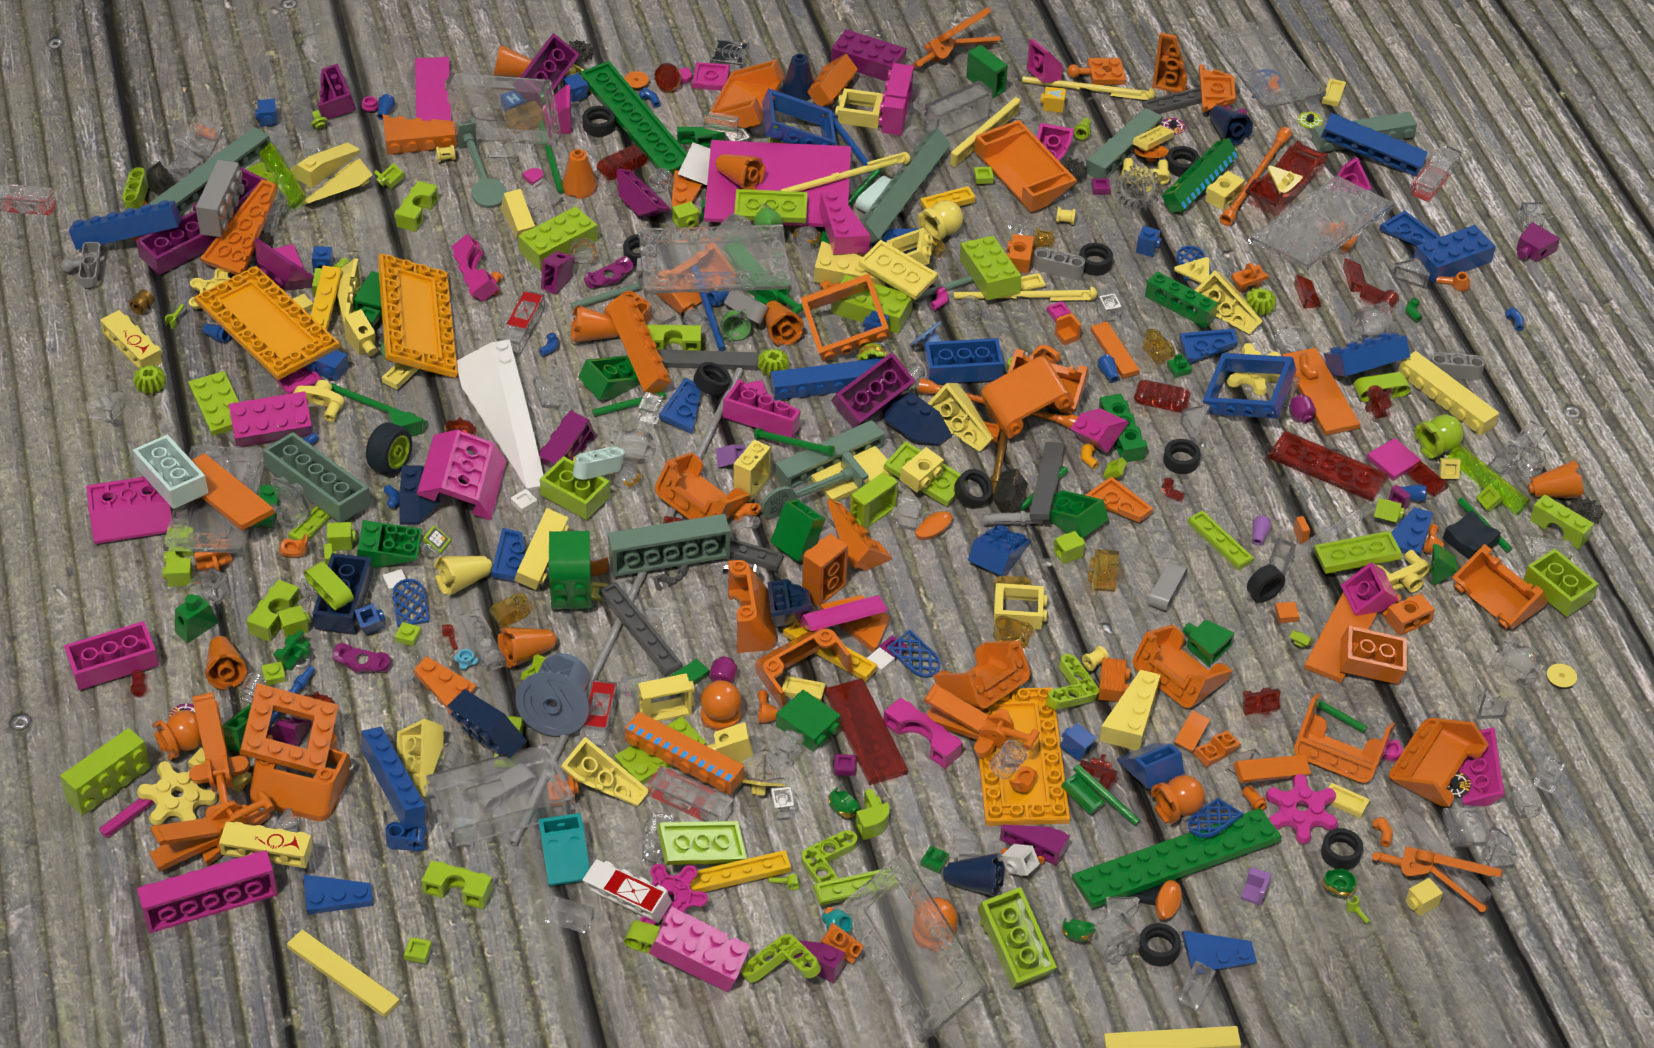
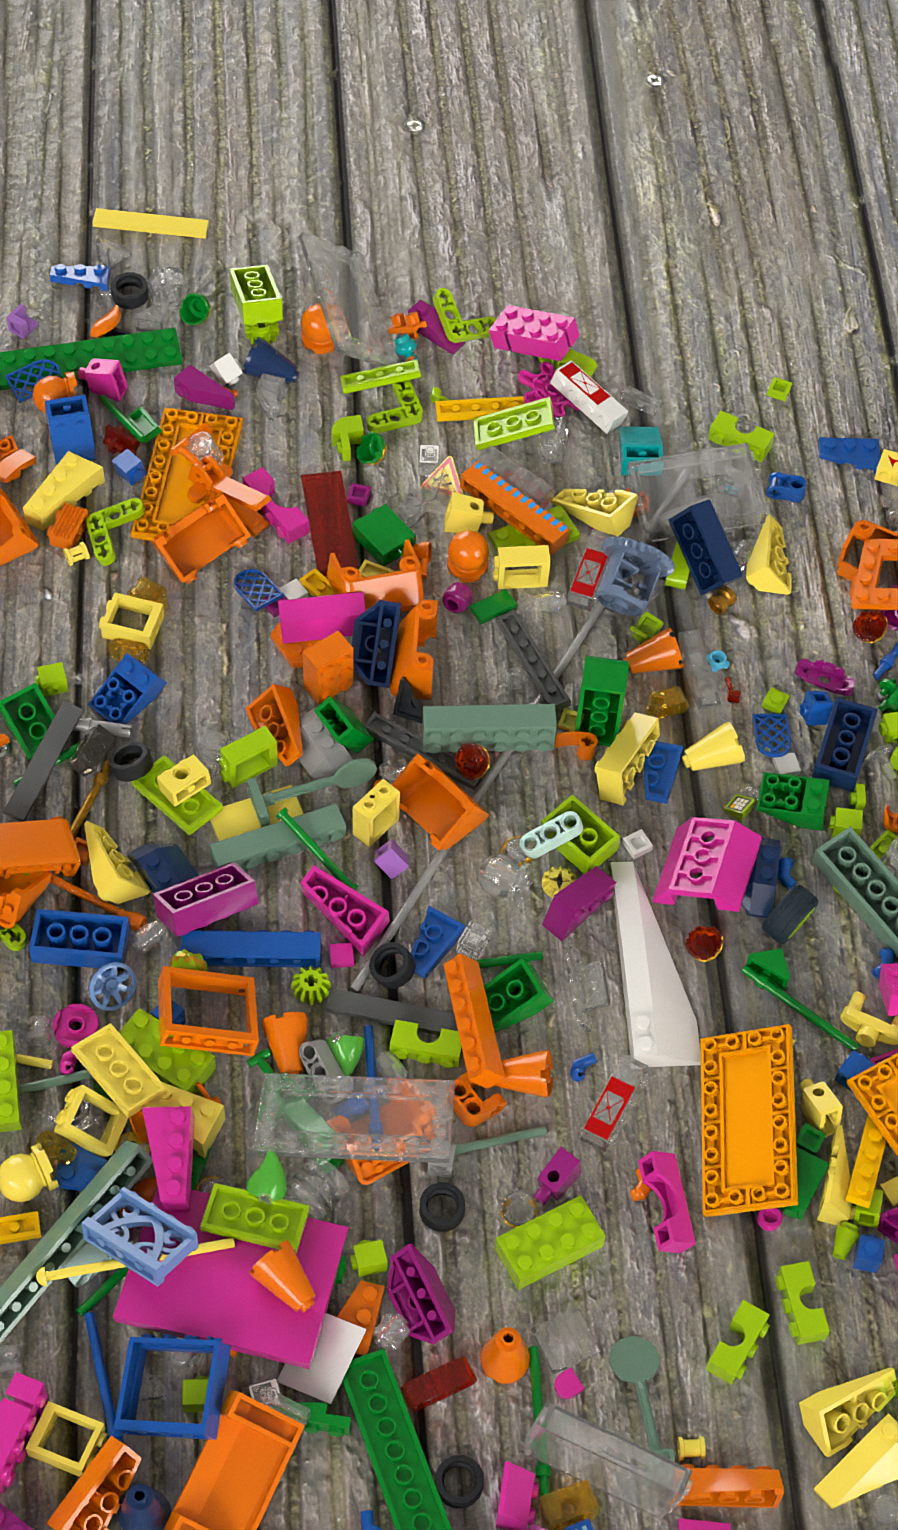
camera: 170 degrees left, 10 degrees up
light yellow tile [287,930,400,1018] -> none
lime beam [304,561,354,610] -> none
blue brick [361,726,426,829] -> none
lime bracket [374,163,406,190] -> none
orange wing [414,656,477,714] -> none
light yellow slope [501,189,535,238] -> none
magenta piece [584,256,633,288] -> none
orange arm [915,511,953,540] -> none
green tile [920,845,949,874] -> none
clear yellow brick [1088,549,1119,592] -> none
none -> dark pink tile [52,1004,100,1049]
none -> dark pink torso [78,359,128,402]
none -> medium blue fence [81,1187,198,1287]
none -> lime arch [775,1261,830,1345]

